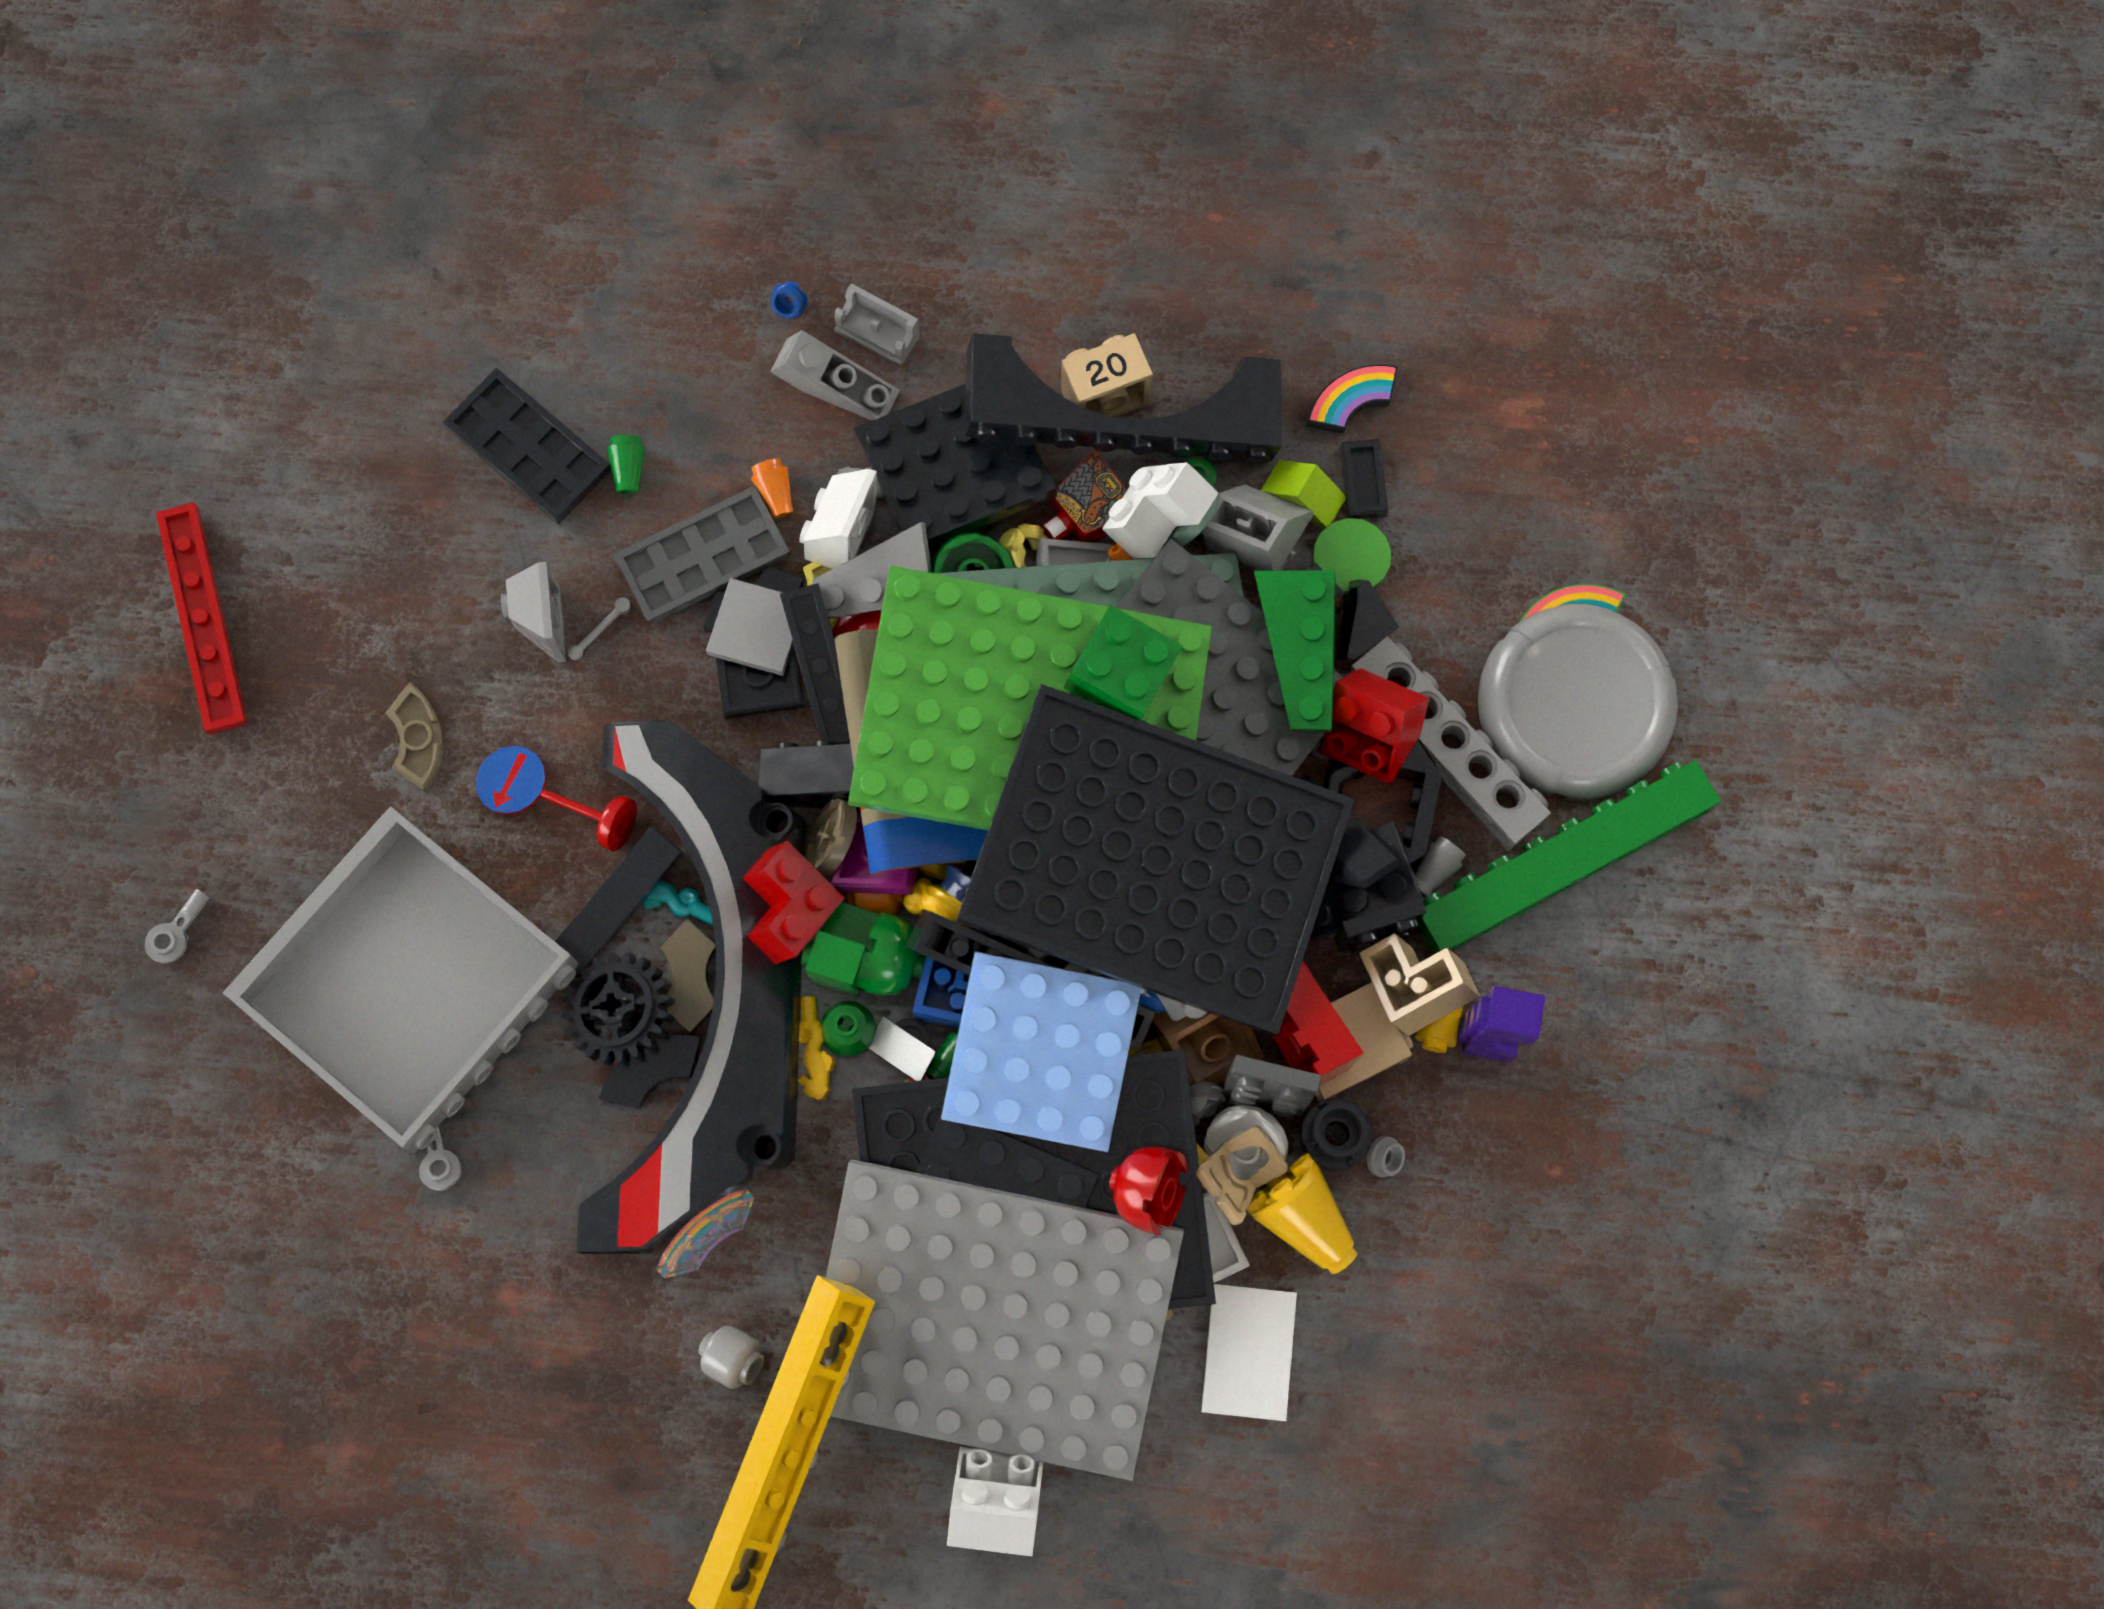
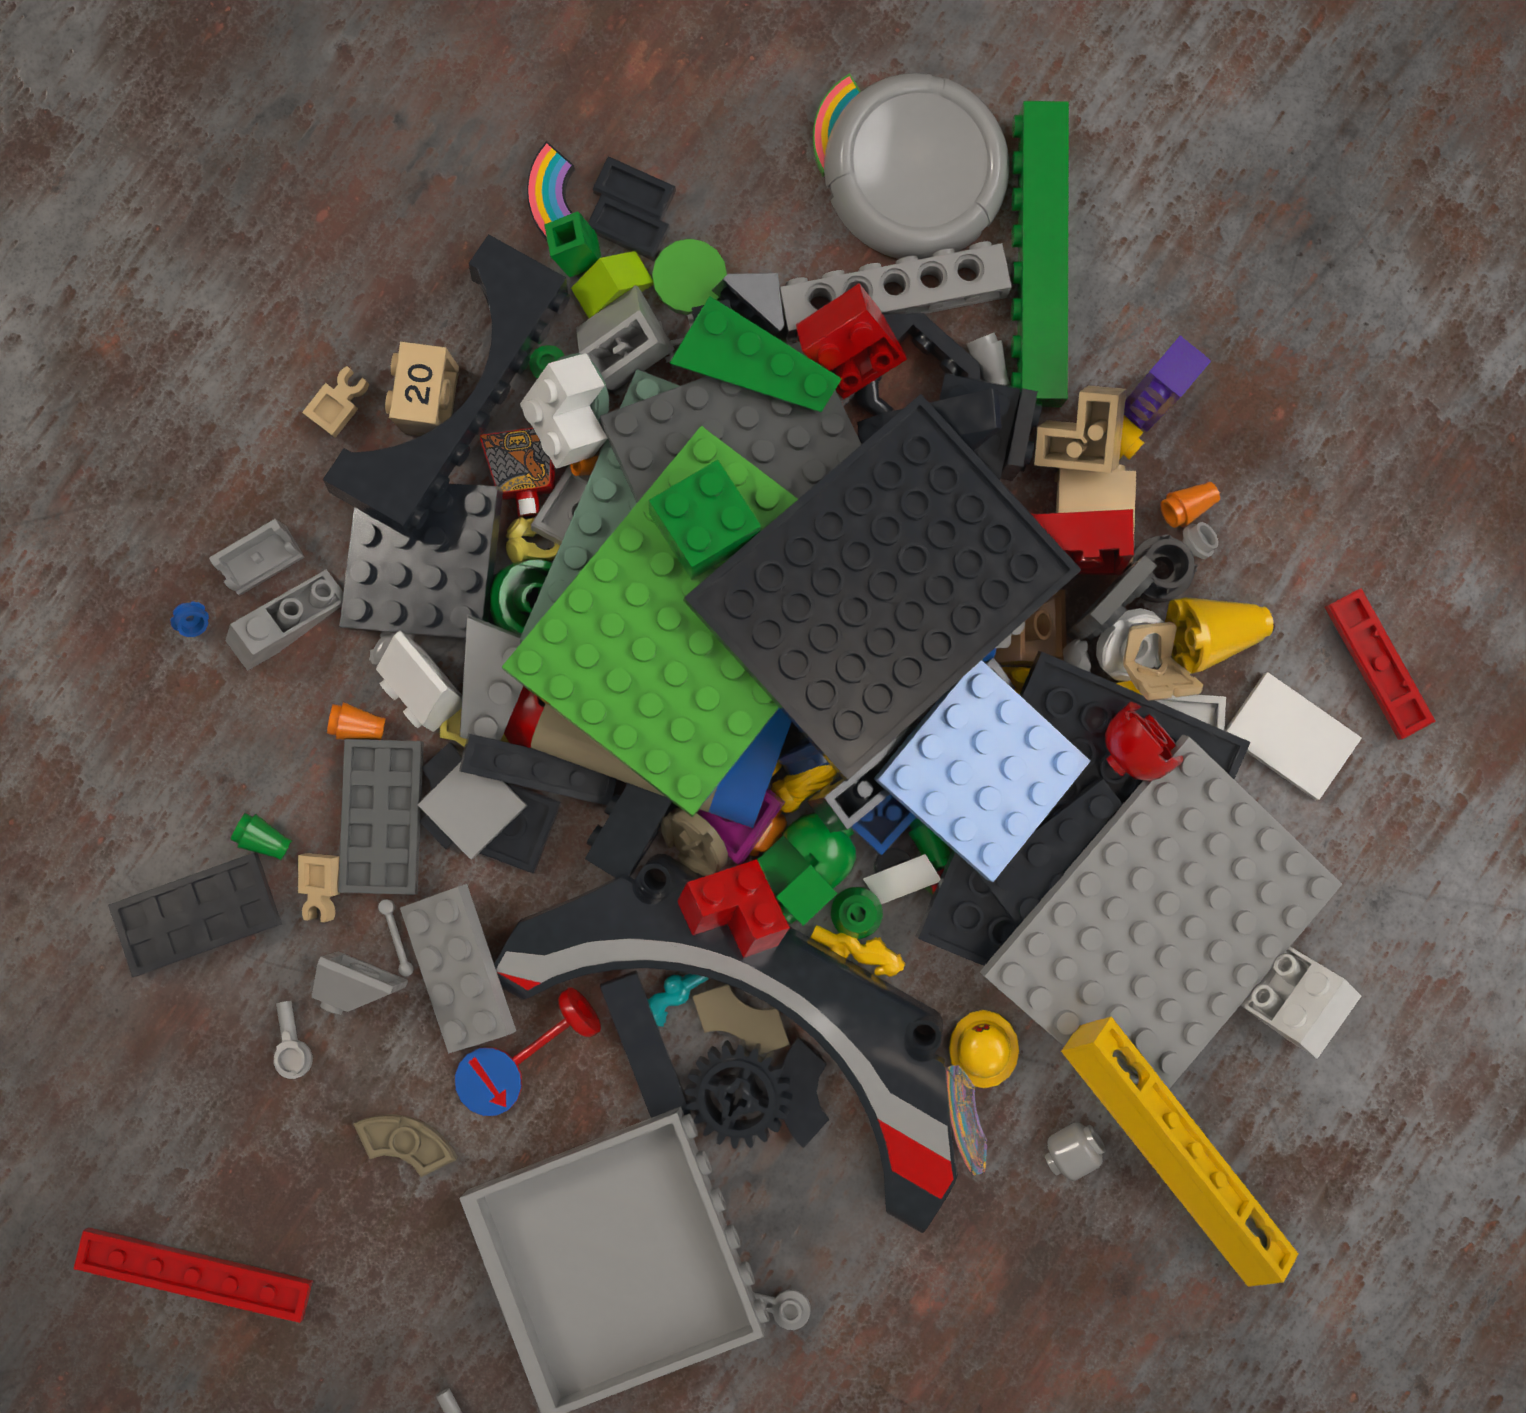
camera: 60 degrees left, 10 degrees up
none -> light grey plate [274,1001,313,1079]
none -> tan plate [298,853,340,923]
none -> tan plate [302,366,369,438]
none -> light grey plate [400,884,516,1054]
none -> green brick [544,211,602,278]
none -> black tile [592,156,676,221]
none -> yellow hat [949,1010,1019,1089]
none -> orange cone [1160,482,1220,528]
none -> red plate [1324,588,1436,740]

